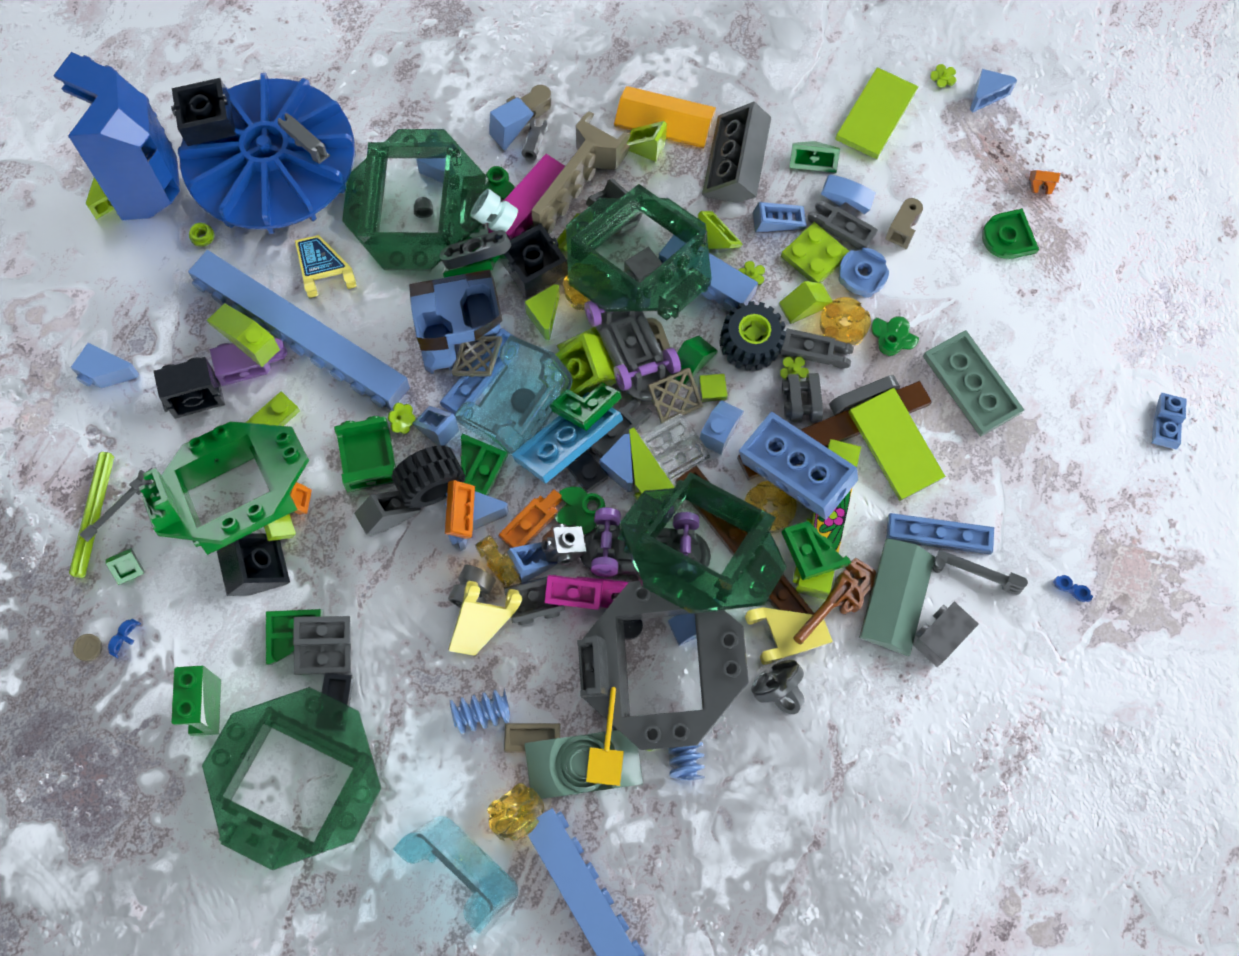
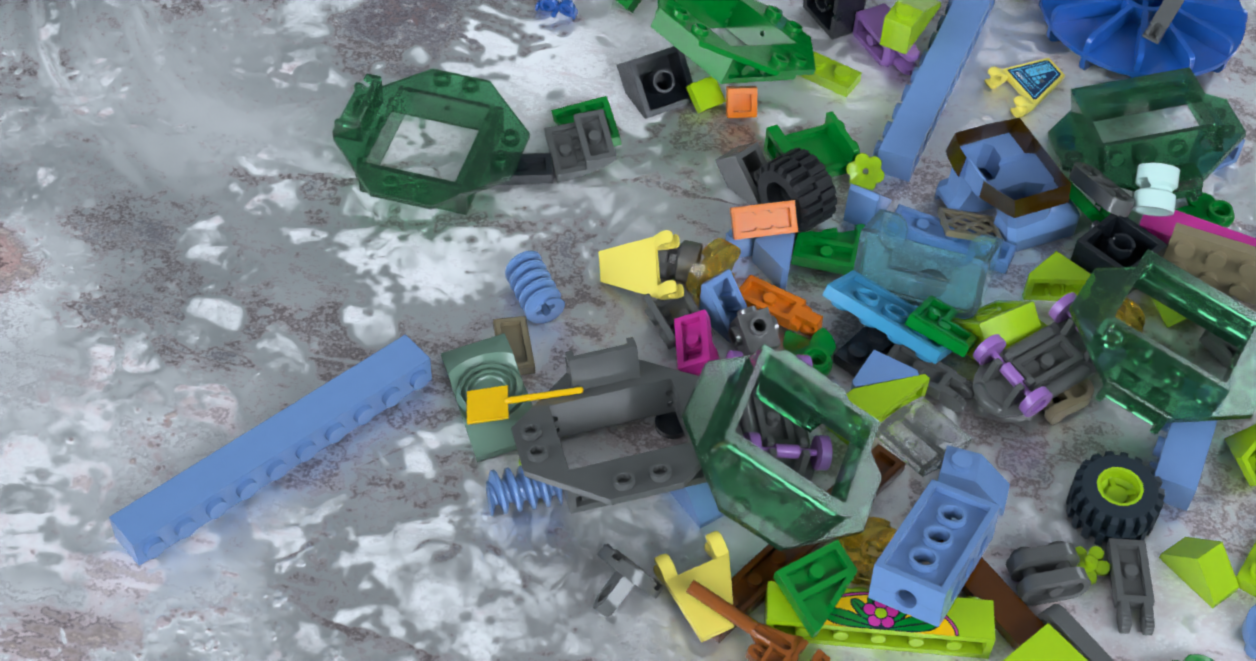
camera: 80 degrees right, 20 degrees down
green panel [171,665,221,736] -> none
clear light blue windscreen [393,816,519,935] -> none
clear yellow plate [487,783,544,841] -> none
dark tan window [647,368,703,424] -> none
green slope [675,335,718,385] -> none
lime tile [699,374,728,402] -> none
lime plant [738,261,765,285] -> none
clear yellow plate [819,297,871,345] -> none

